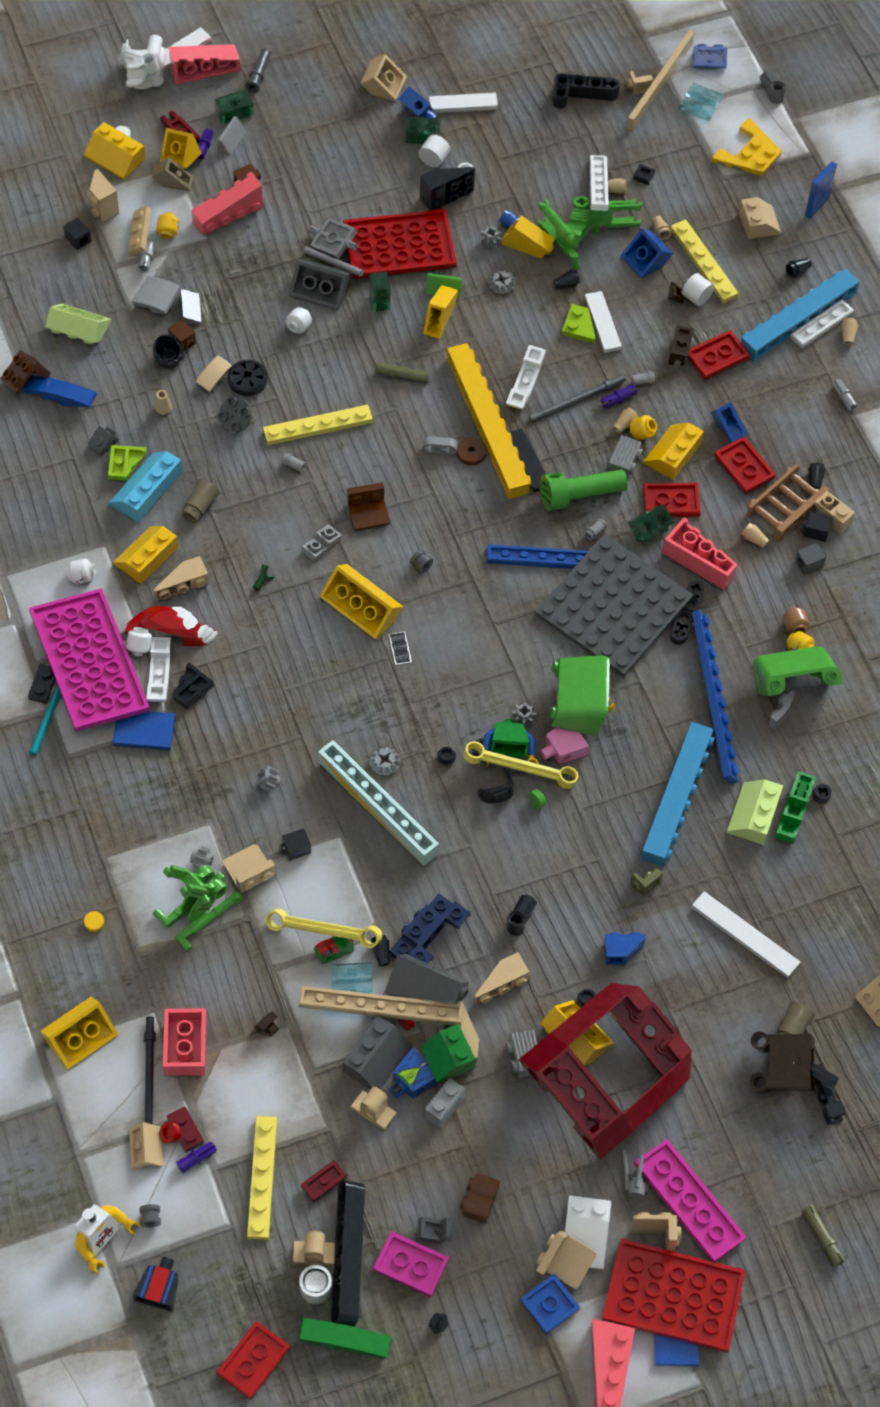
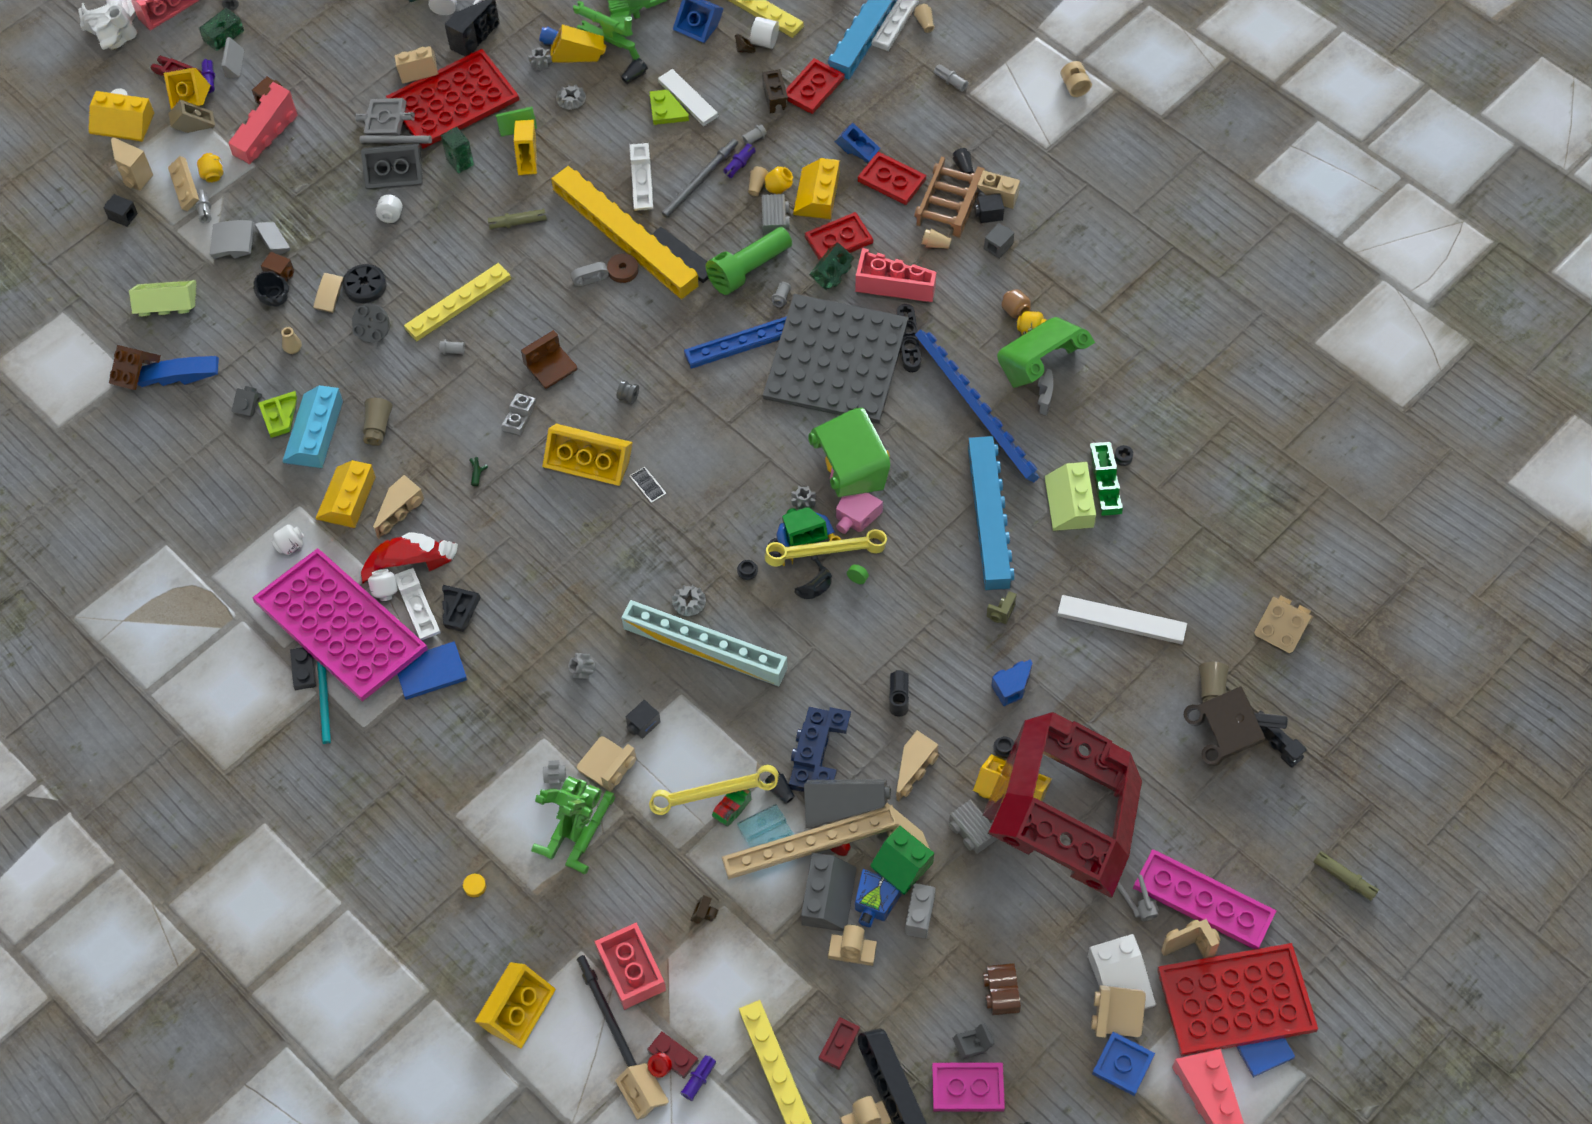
camera: 20 degrees left, 0 degrees up
none -> tan slope [395,46,438,84]

